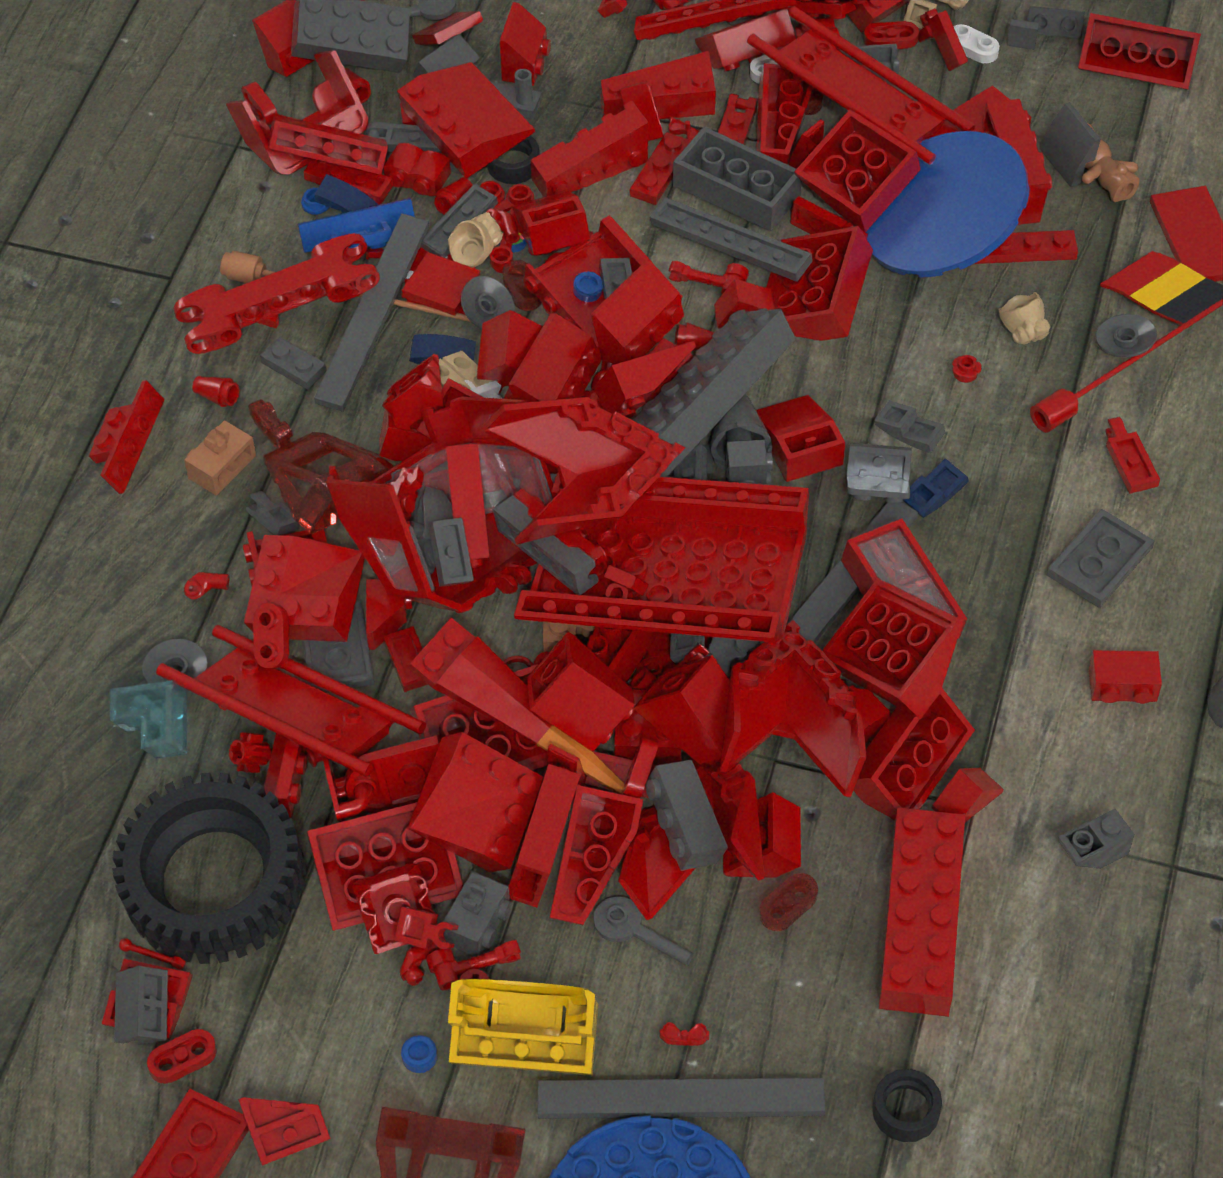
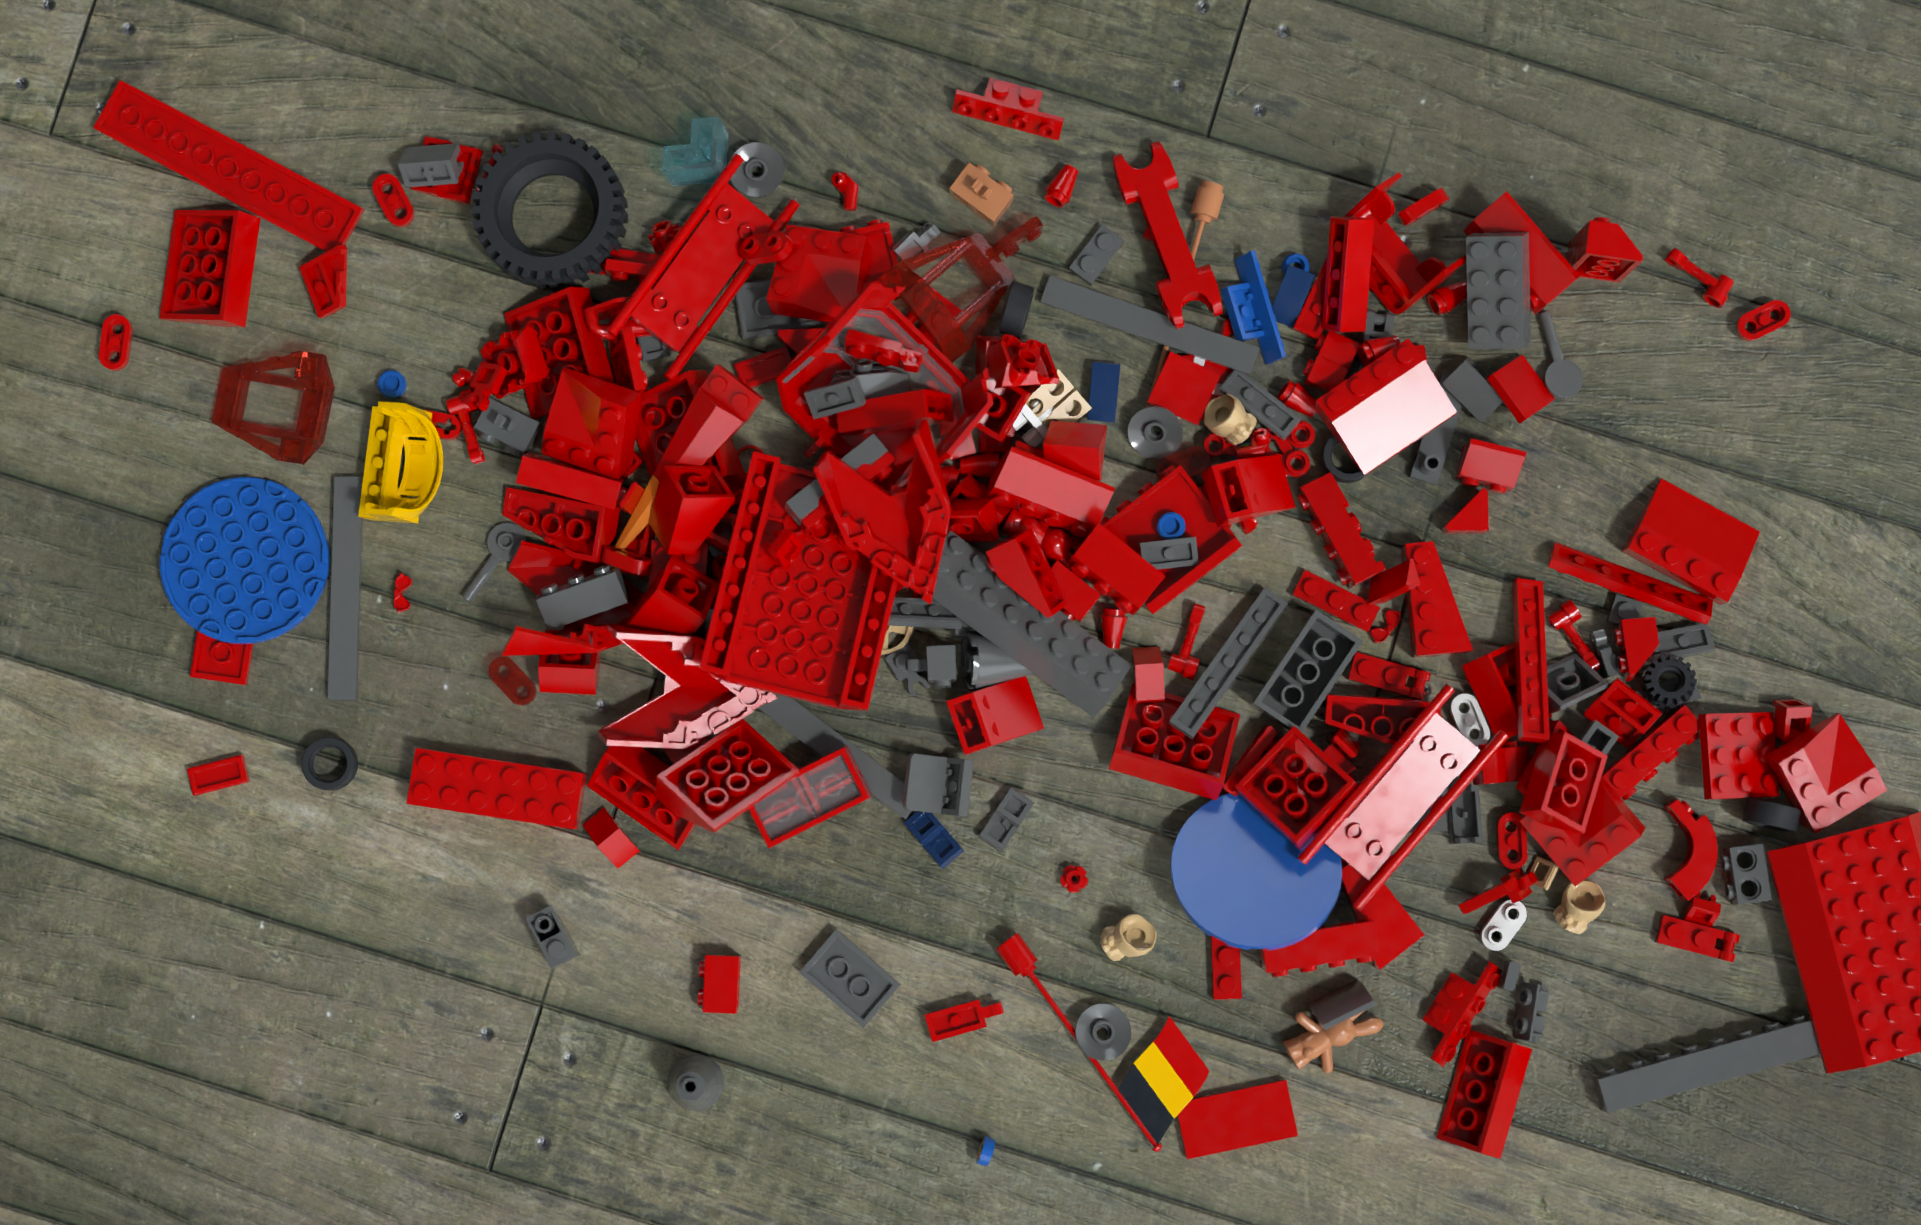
camera: 90 degrees right, 30 degrees up
none -> black tyre [999,282,1034,339]
none -> red cone [1357,335,1401,366]
none -> red bracket [1422,961,1502,1067]
none -> red slope [1441,488,1489,534]

